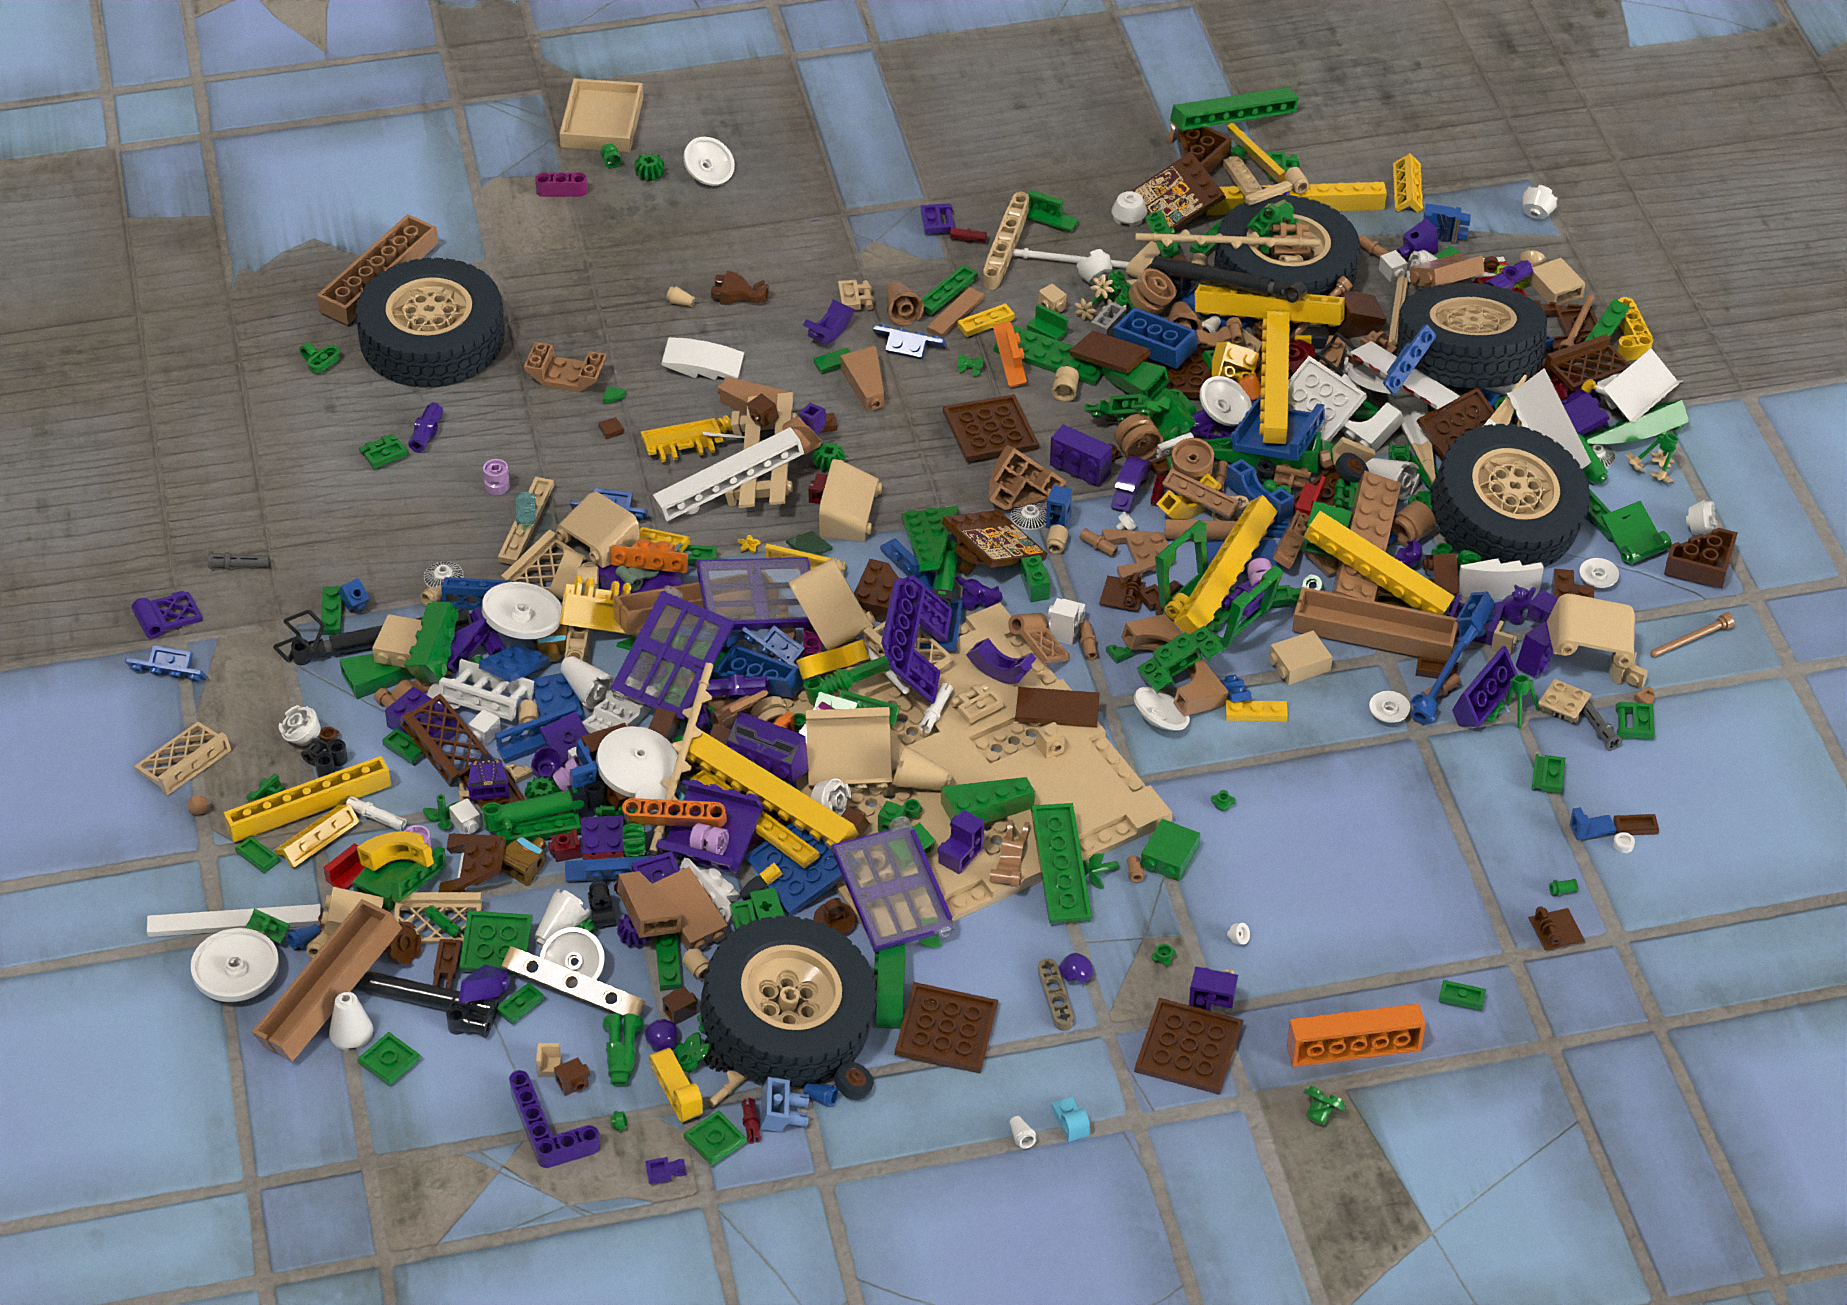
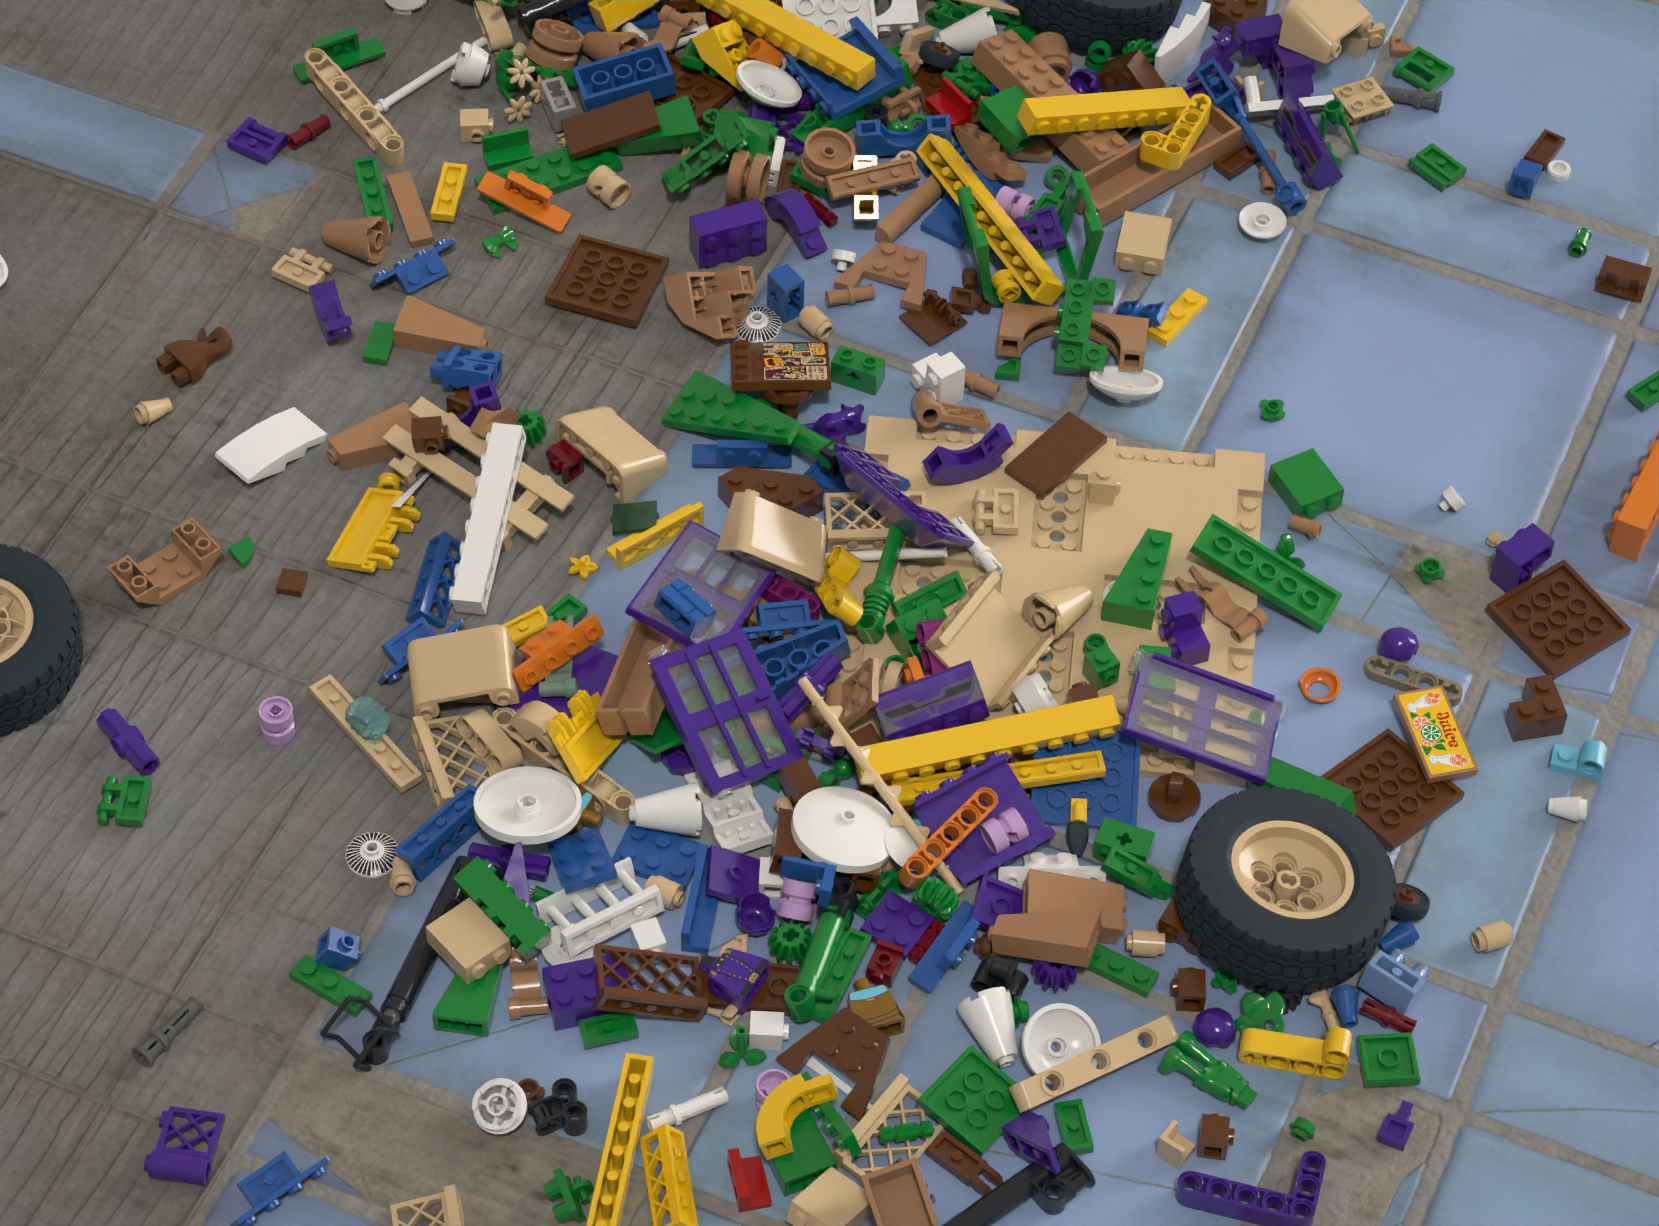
camera: 55 degrees left, 5 degrees up
none -> blue fence [405,531,461,629]
none -> blue hips [430,345,502,388]
none -> blue brick [654,578,716,639]
none -> green plate [1088,40,1111,63]
none -> yellow beam [1139,94,1212,170]
none -> white piece [1243,76,1334,117]
none -> orange piece [1300,667,1341,704]
none -> blue cone [1331,984,1359,1028]
none -> tile [1392,685,1479,783]
none -> tan brick [1470,920,1514,953]
none -> reddish brown brick [1505,674,1568,742]

